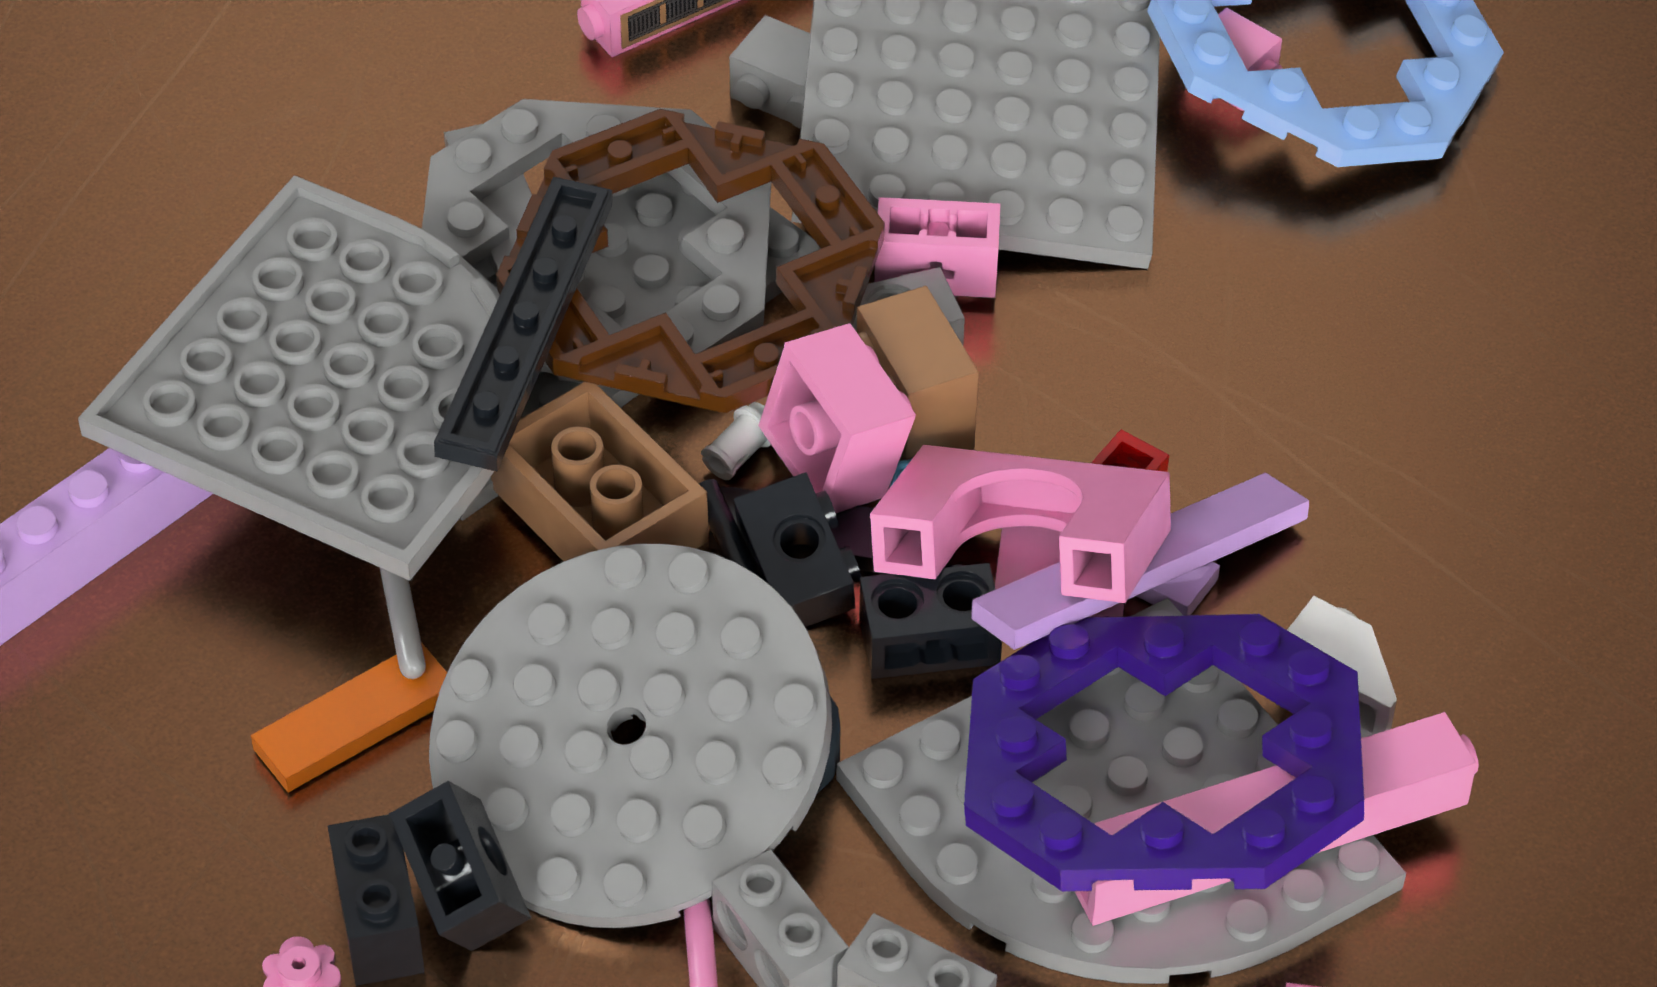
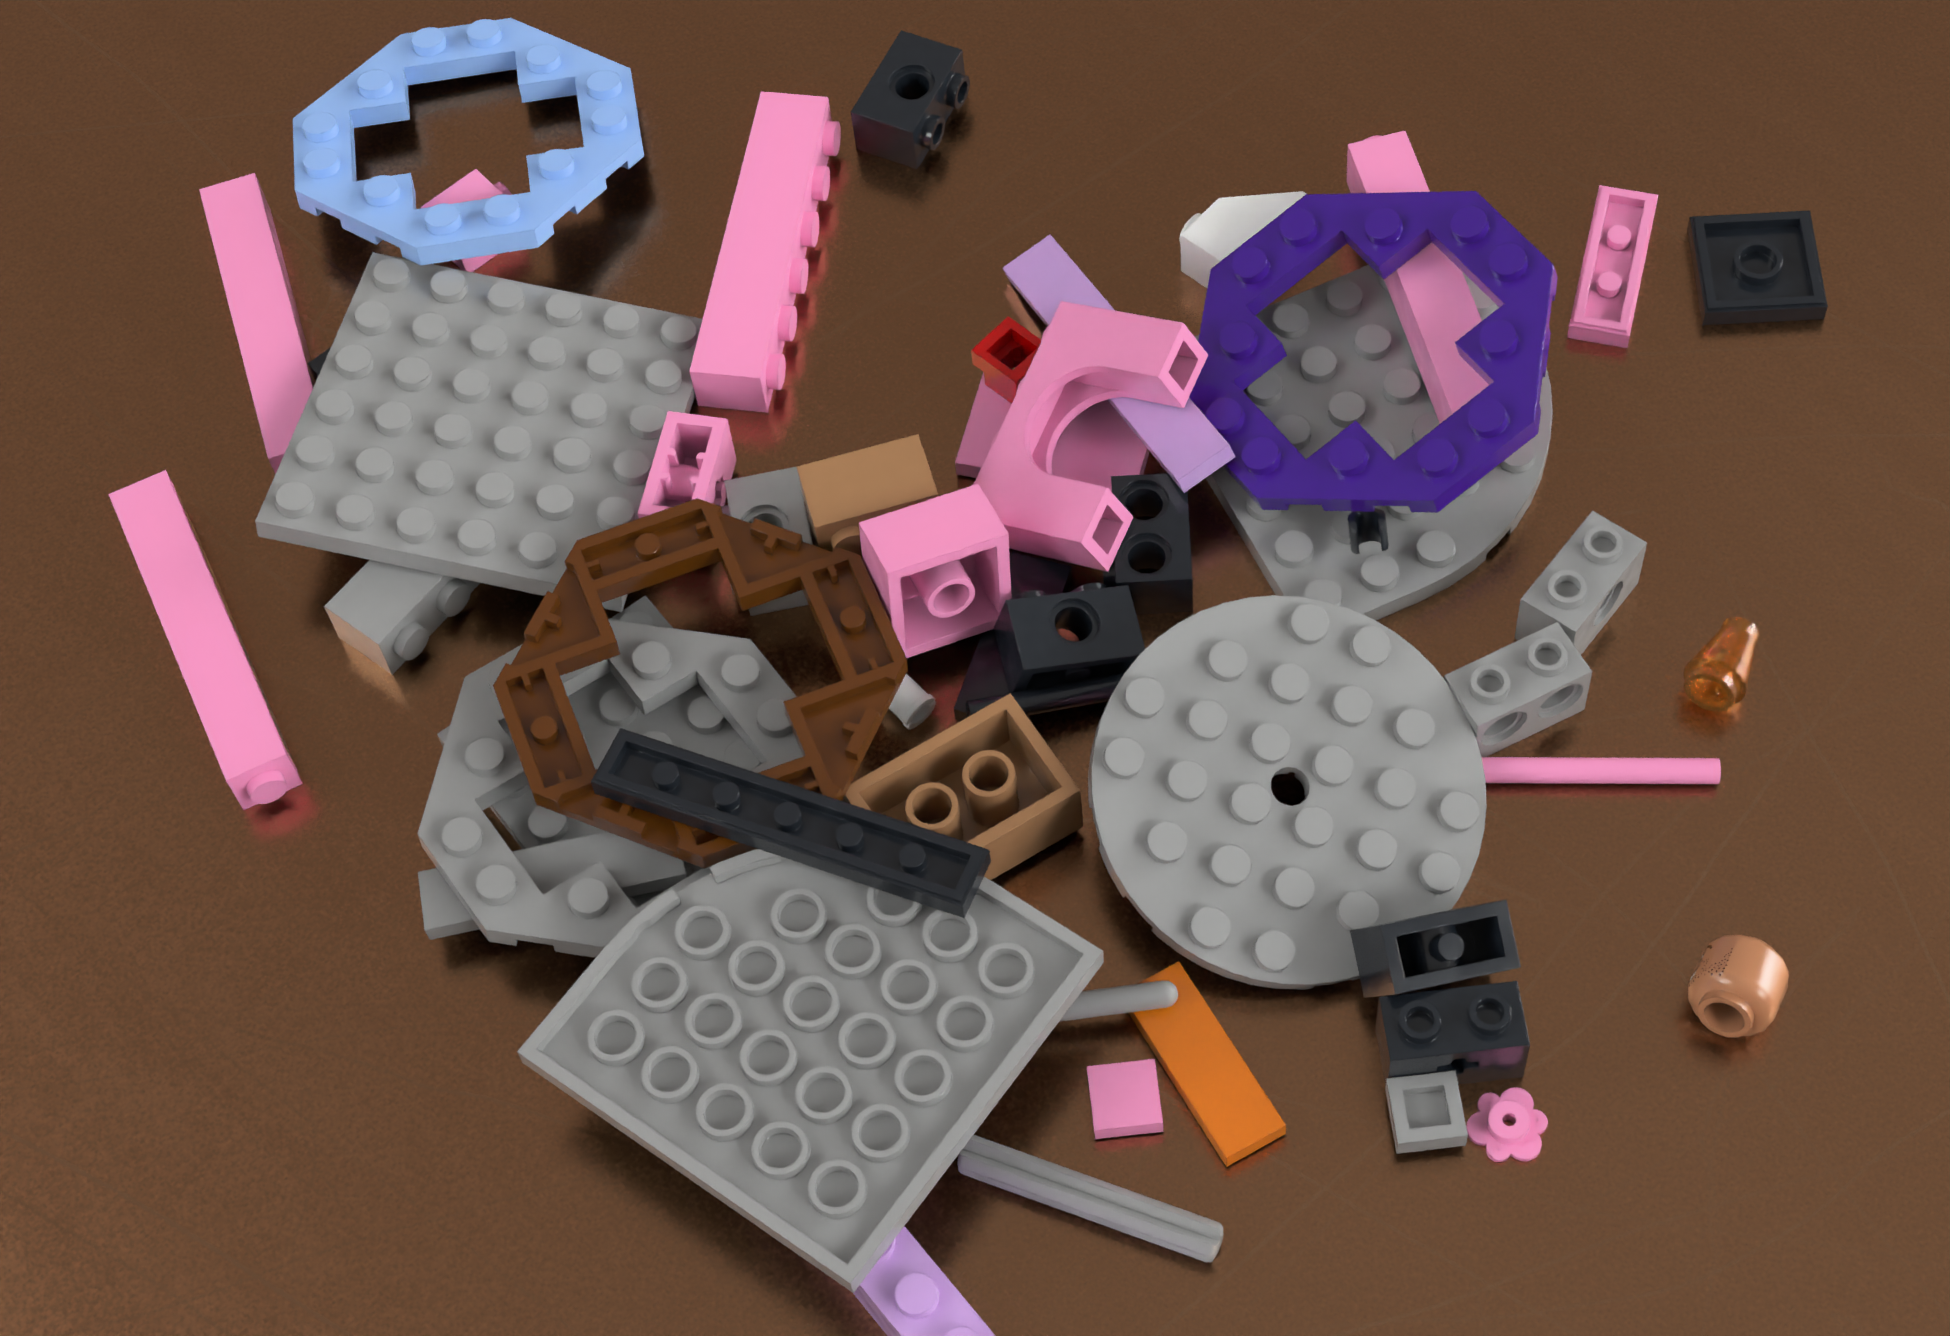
camera: 75 degrees left, 10 degrees up
none -> bright pink brick [689,91,841,413]
none -> black brick [851,30,970,169]
none -> light grey axle [957,1135,1224,1263]
none -> bright pink tile [1087,1059,1163,1139]
none -> black hand [1347,508,1389,554]
none -> light grey plate [1385,1070,1468,1154]

